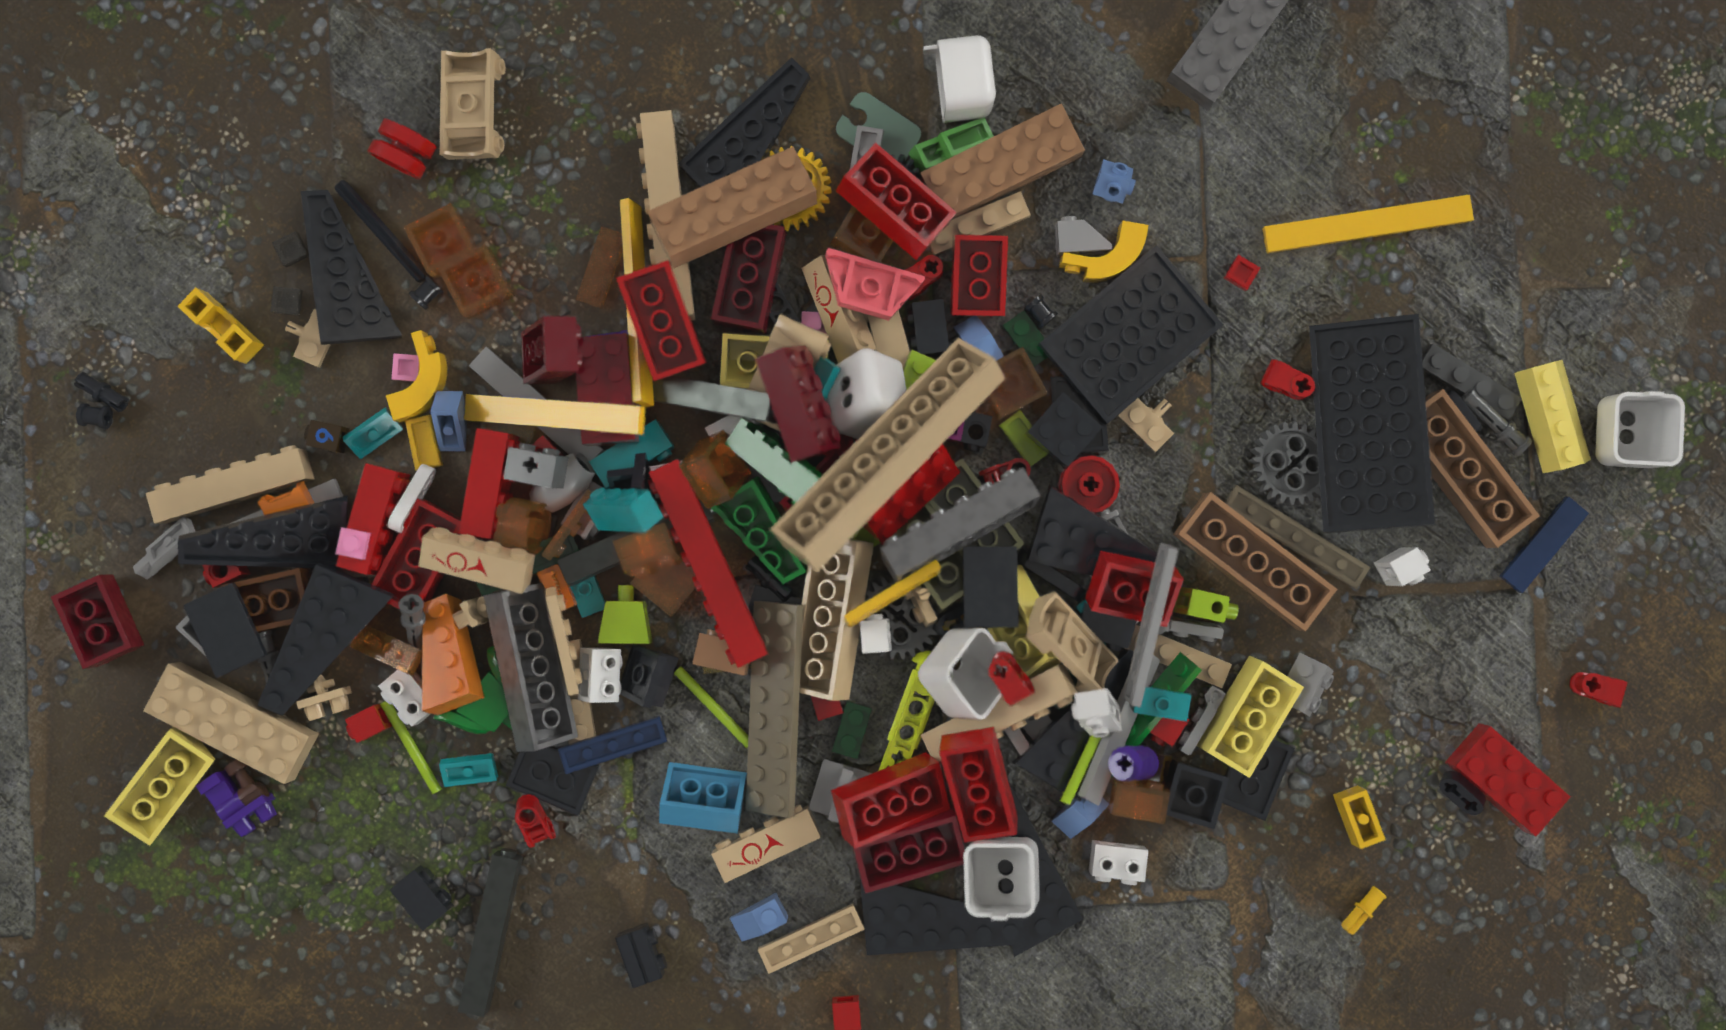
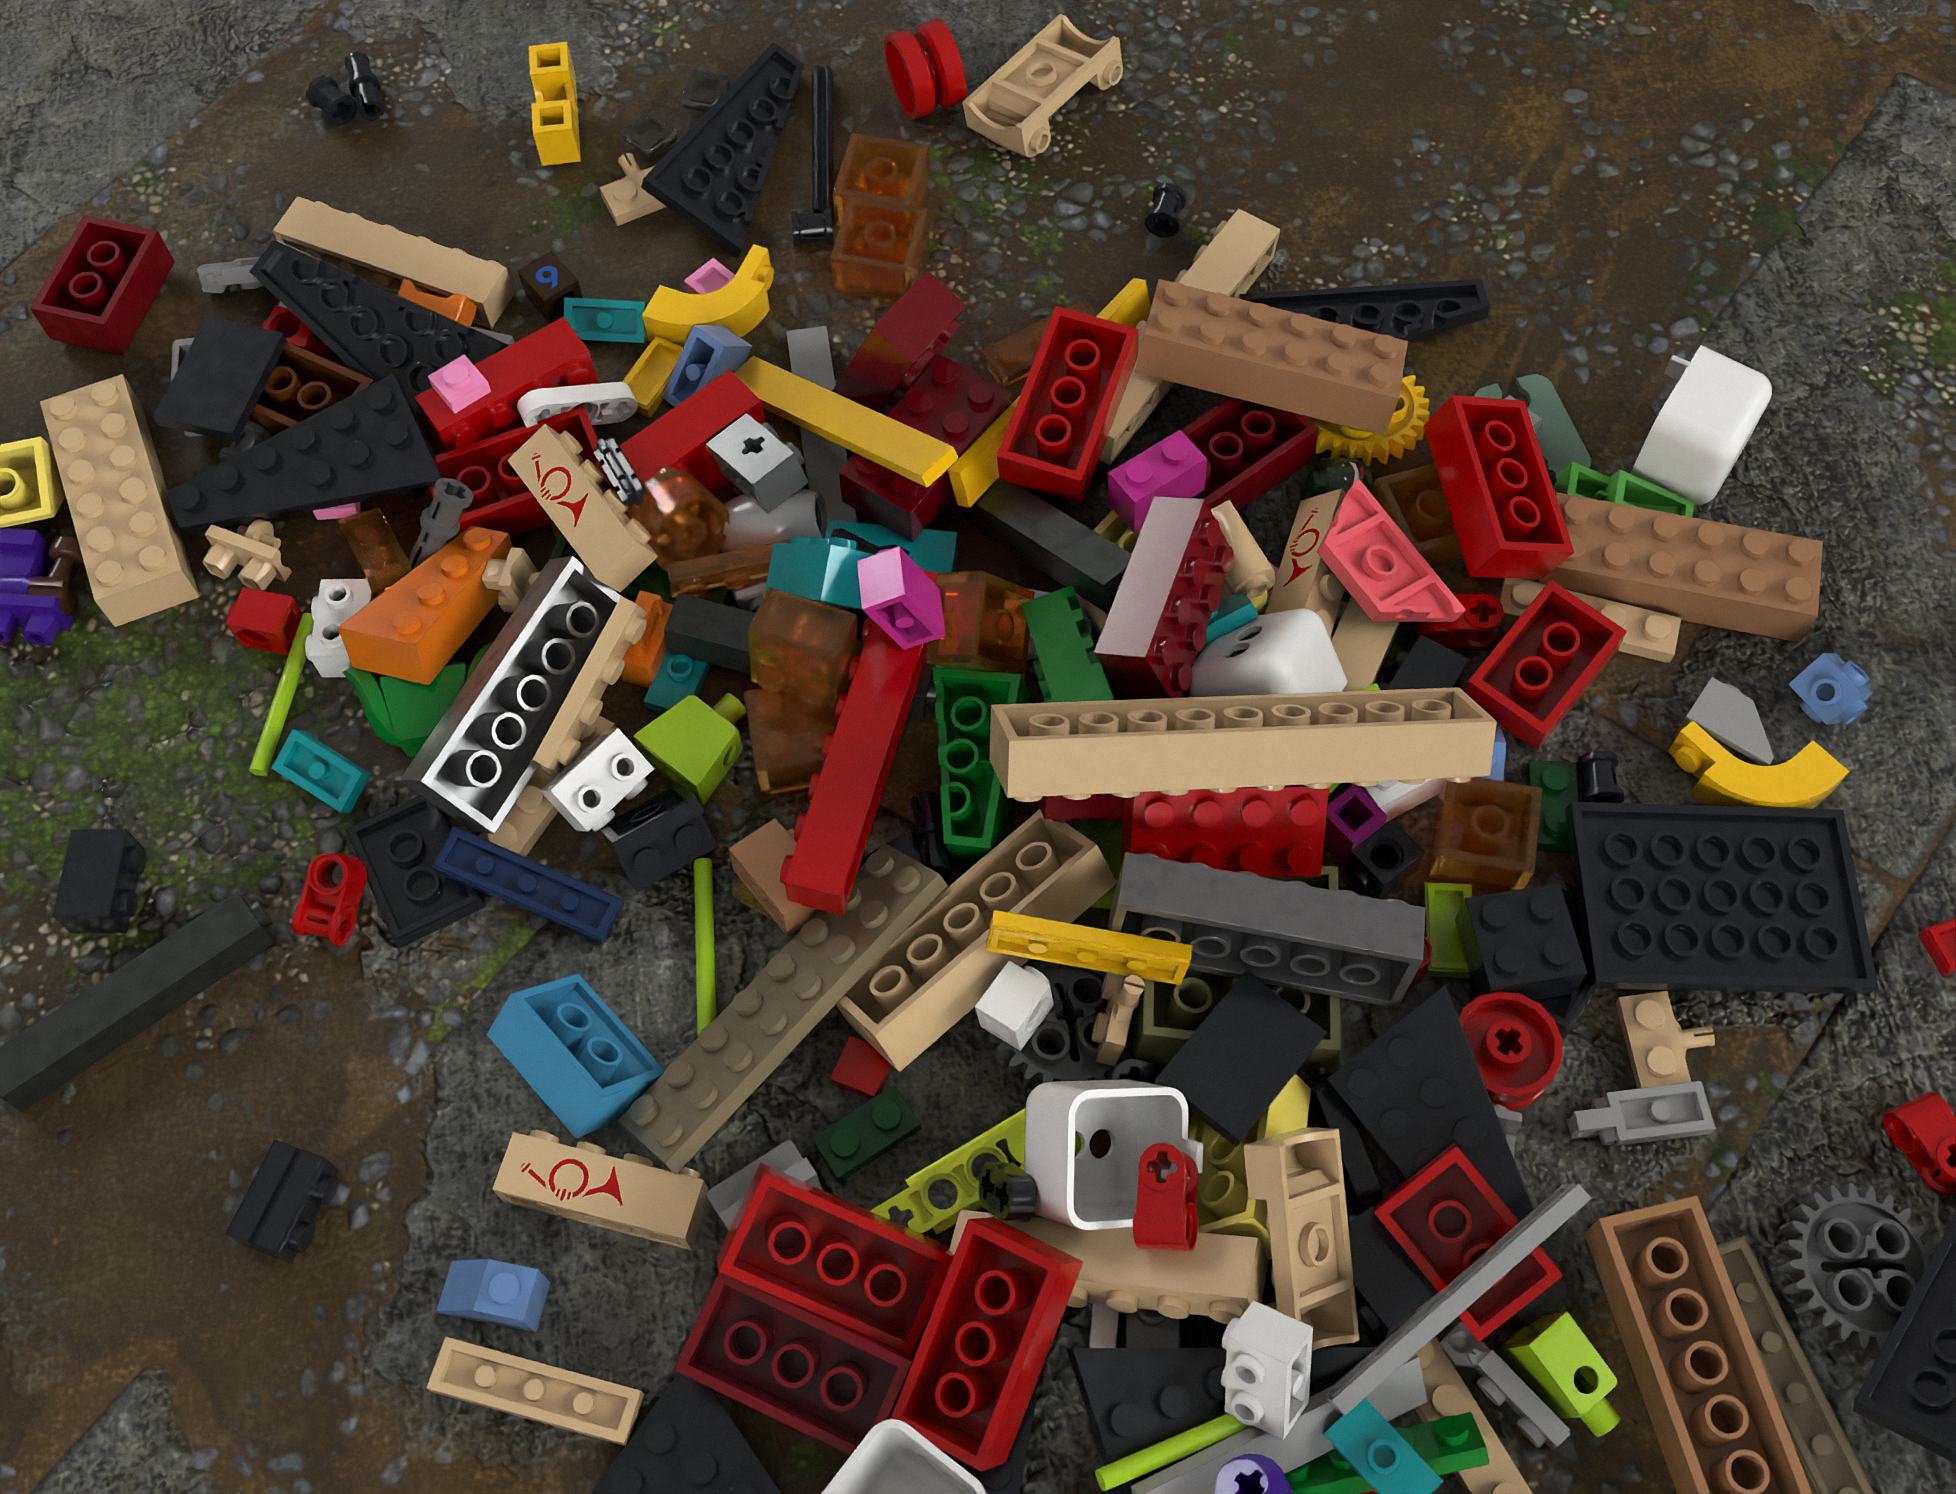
camera: 40 degrees right, 25 degrees down
none -> axle [594,437,646,507]
none -> dark pink brick [857,546,946,650]
none -> black beam [979,1161,1036,1223]
none -> dark pink brick [1108,430,1207,533]
none -> black bush [1144,183,1187,238]
none -> head [1305,457,1373,497]
none -> light grey hinge [1567,1081,1716,1146]

